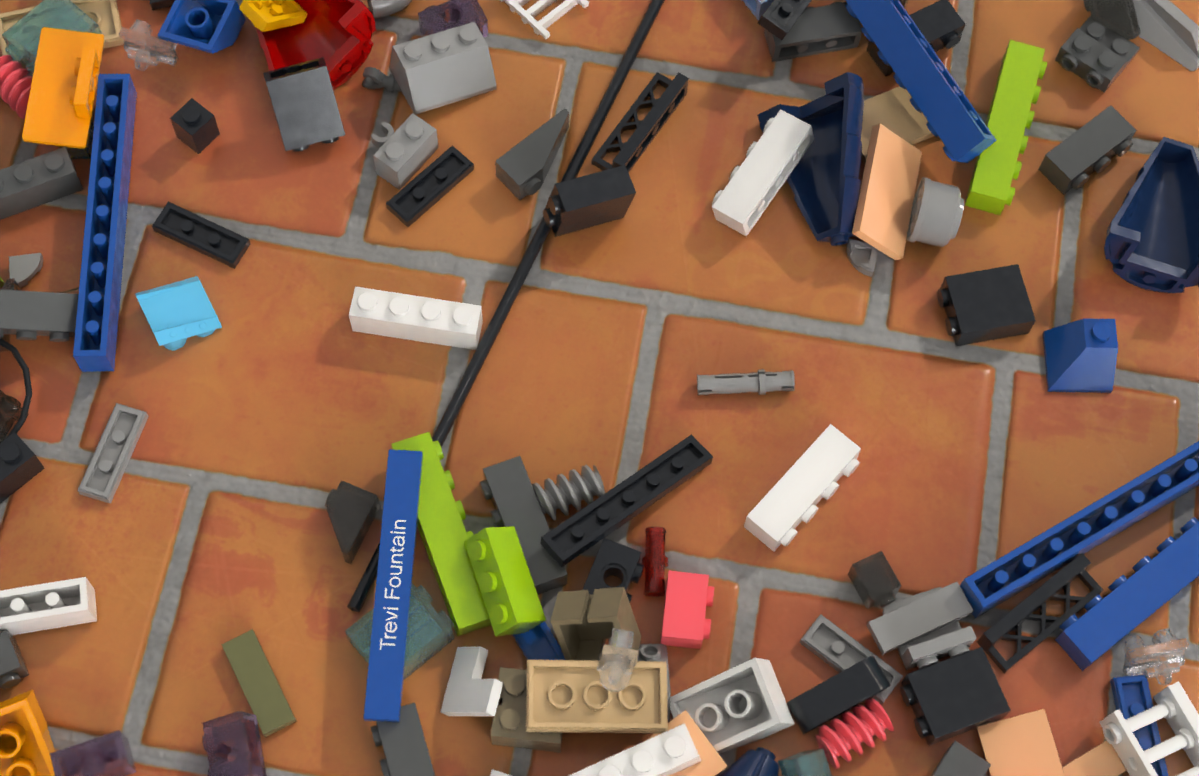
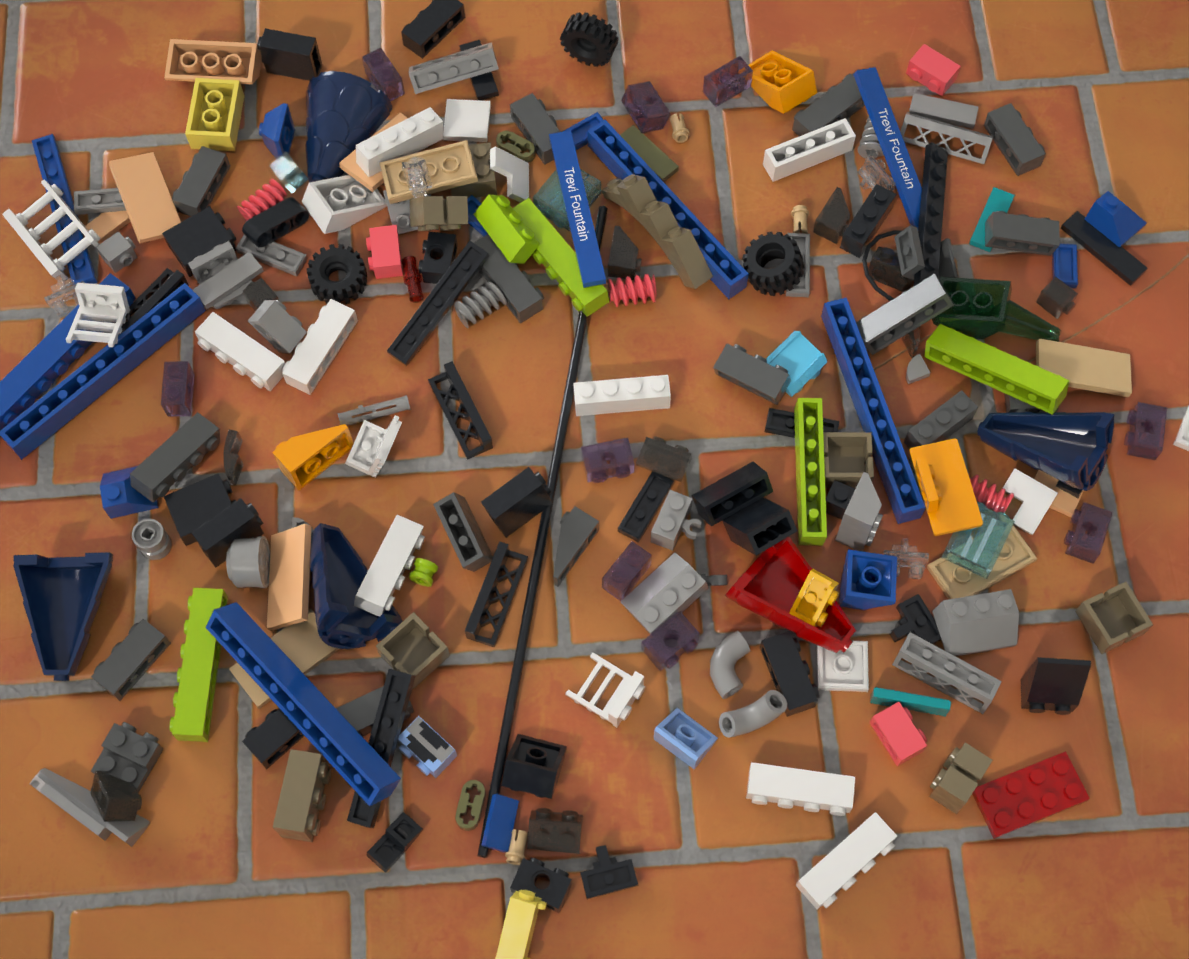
camera: 170 degrees right, 0 degrees up
none -> white plate [66,283,130,347]
none -> light grey brick [96,231,137,273]
none -> dark grey brick [130,412,220,502]
none -> light grey wheel [132,519,172,560]
none -> clear purple brick [161,361,194,417]
none -> black brick [192,498,264,568]
none -> white brick [195,312,285,391]
none -> clear smoke slope [224,429,244,486]
none -> light grey brick [248,300,307,353]
none -> light orange slope [272,424,354,491]
none -> black tyre [307,244,367,304]
none -> white plate [345,415,402,478]
none -> dark tan piece [376,612,450,689]
none -> lime wheel [409,558,438,587]
none -> black fence [428,361,493,460]
none -> dark grey brick [433,492,493,572]
none -> olive beam [496,131,535,163]
none -> blue tile [564,112,604,150]
none -> clear purple brick [581,438,635,483]
none -> blue brick [588,120,749,299]
none -> dark tan arch [601,174,713,289]
none -> brick [602,541,652,601]
none -> coral piece [608,274,657,307]
none -> clear smoke bracket [636,437,692,482]
none -> tan pin [670,113,689,143]
none -> black brick [691,461,773,526]
none -> dark grey brick [713,344,791,405]
none -> black tyre [743,232,805,296]
none -> tan pin [791,205,809,234]
none -> lime brick [794,398,827,546]
none -> clear smoke slope [813,187,850,244]
none -> dark tan piece [823,432,874,488]
none -> light grey slope [835,472,883,551]

